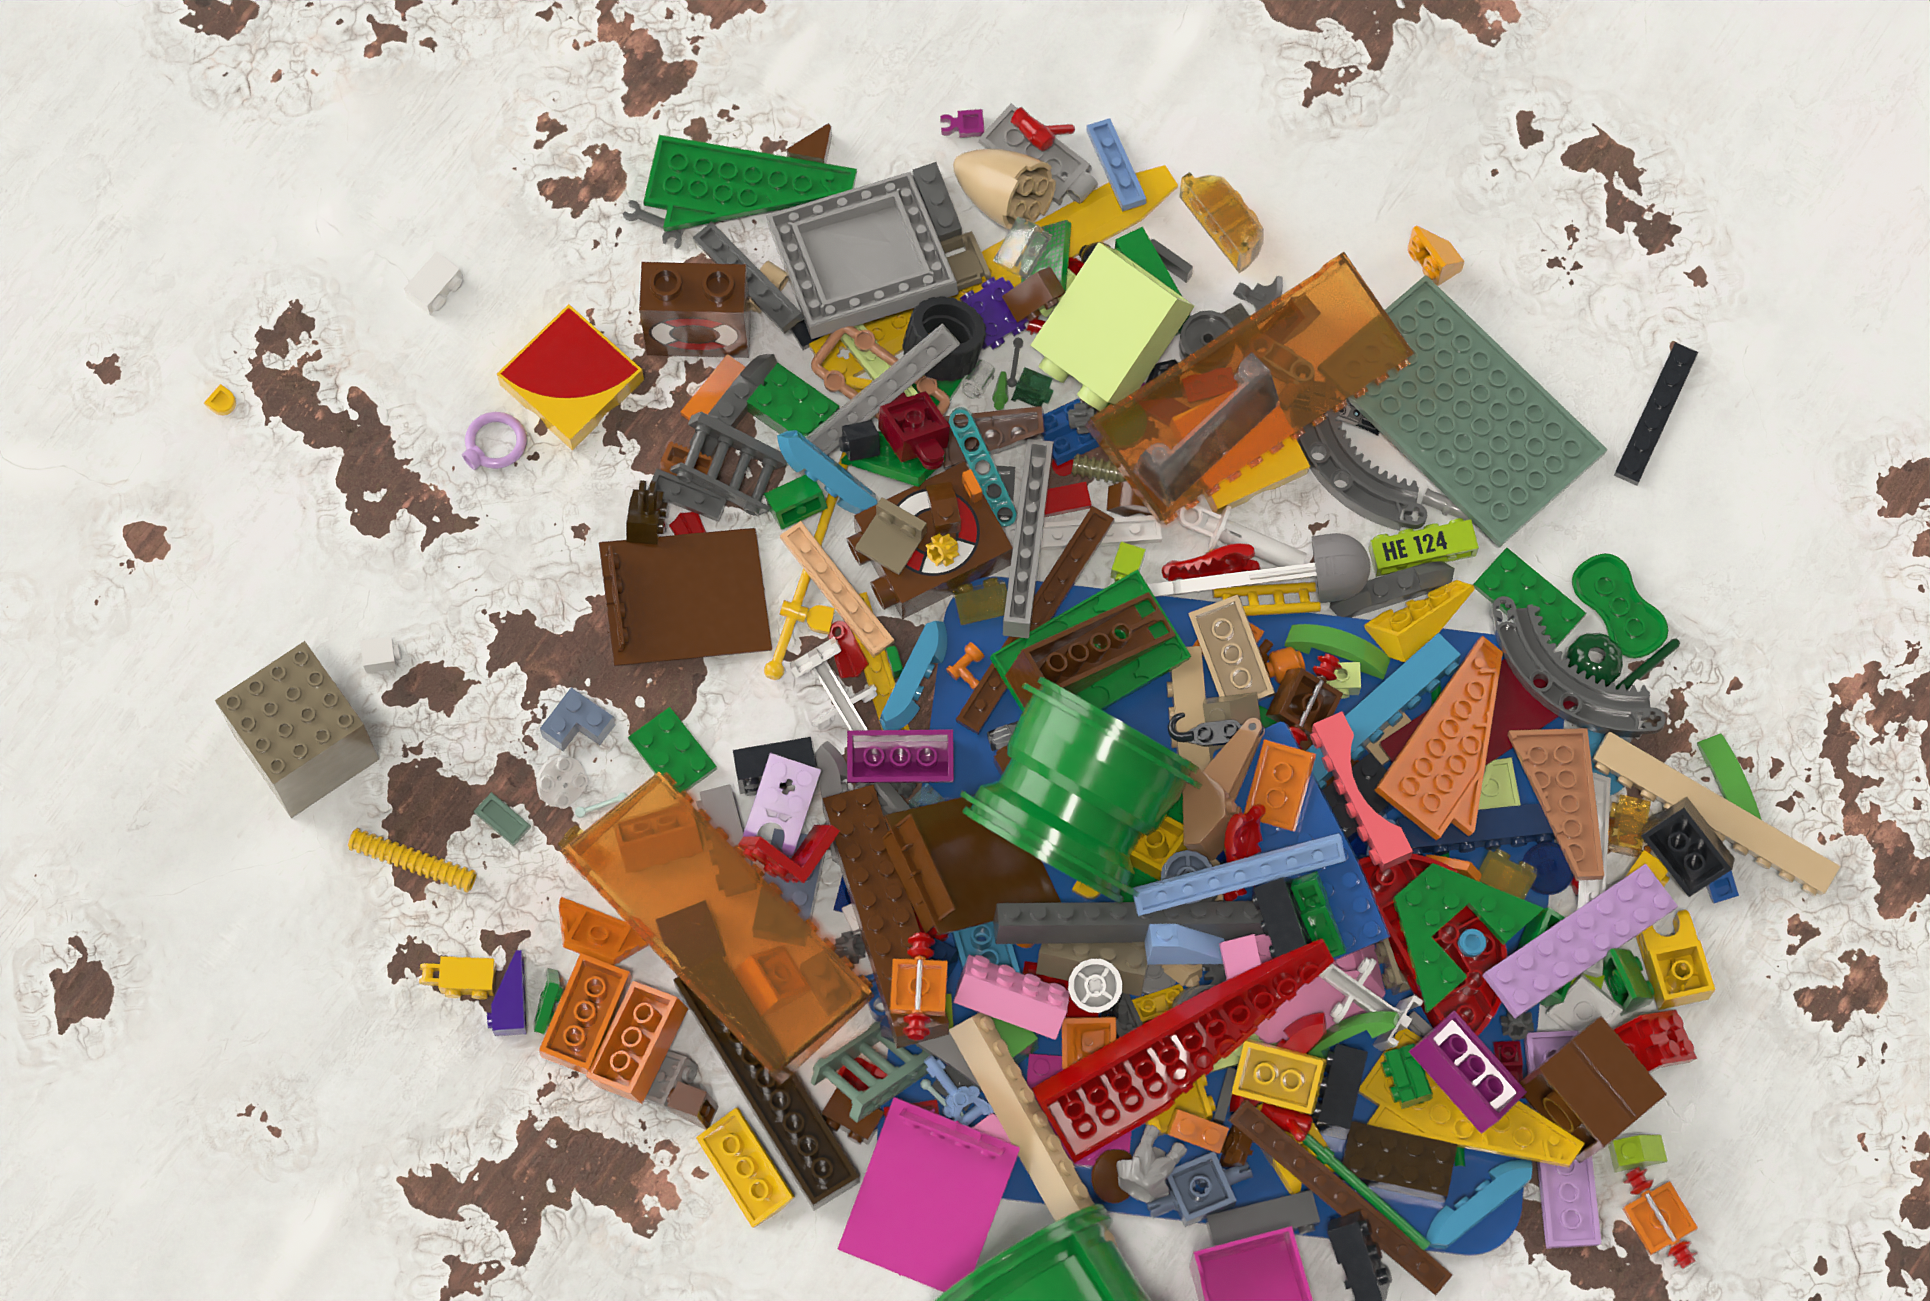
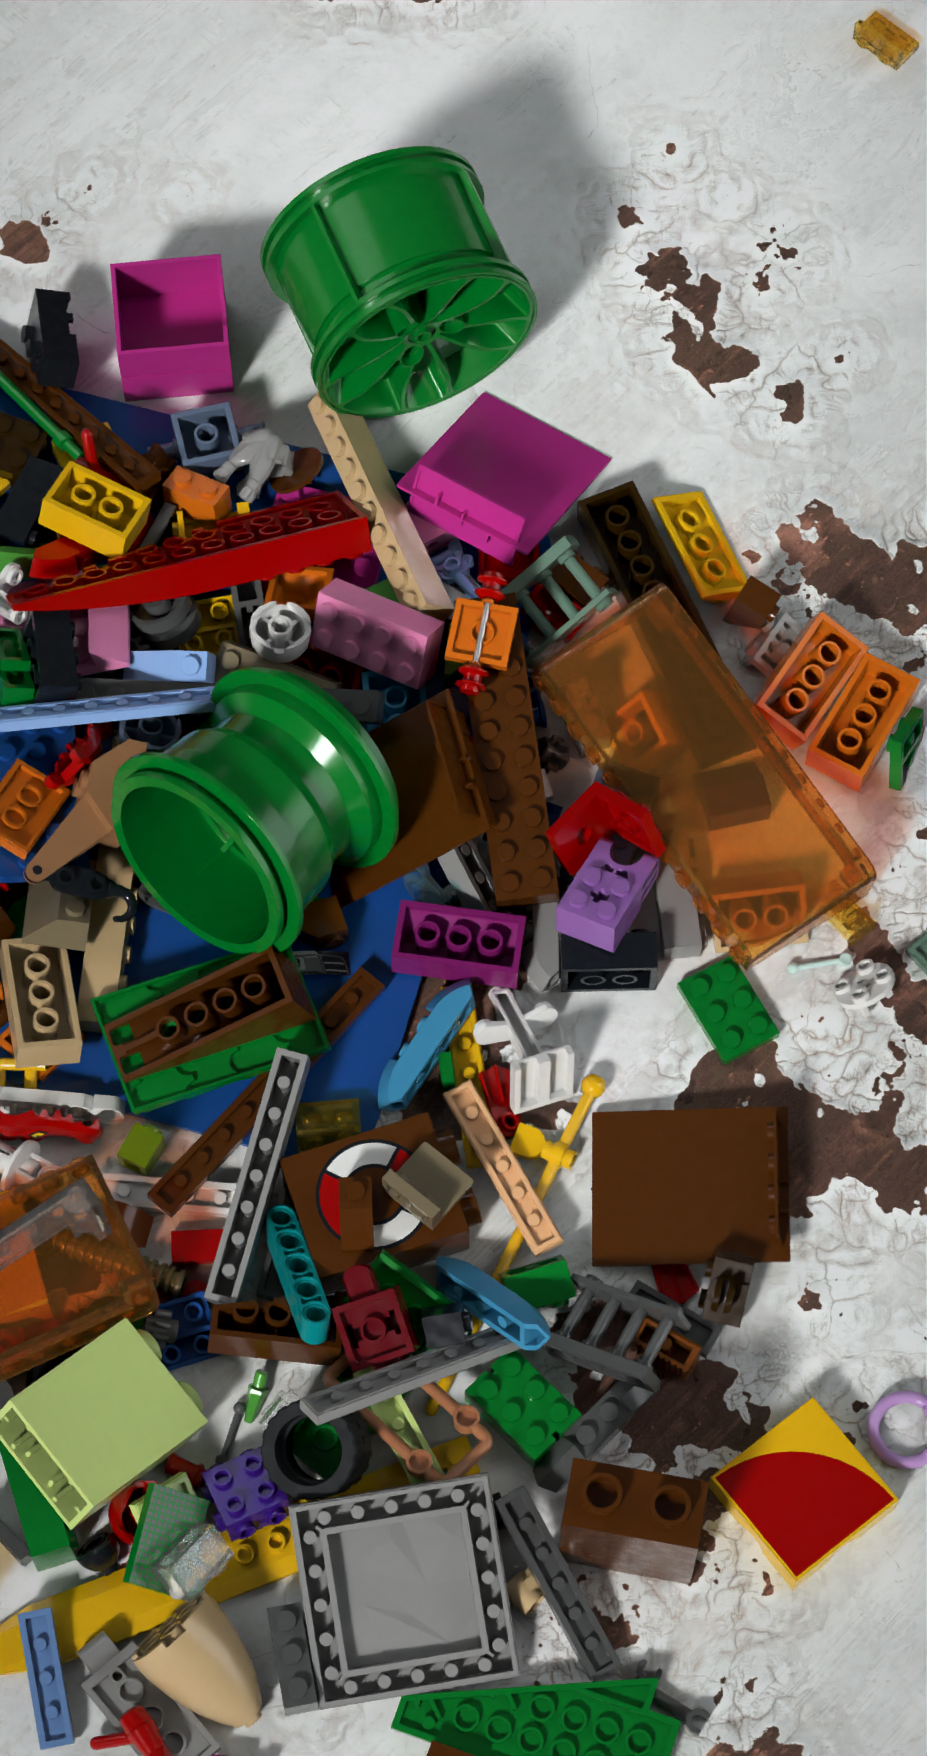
camera: 170 degrees left, 5 degrees down
sand blue brick [540,688,615,752] -> none
orange wing [558,897,656,965] -> none
orange tile [680,354,745,420] -> none
yellow tile [846,376,872,393] -> none
yellow gear [926,533,959,566] -> none
dark tan container [940,231,992,291] -> none
orange piece [946,642,984,690] -> none
orange tile [962,469,982,503] -> none
reddish brown brick [1002,267,1065,323] -> none
clear green brick [1011,367,1054,407] -> none
dark grey brick [1205,1190,1320,1247] -> none

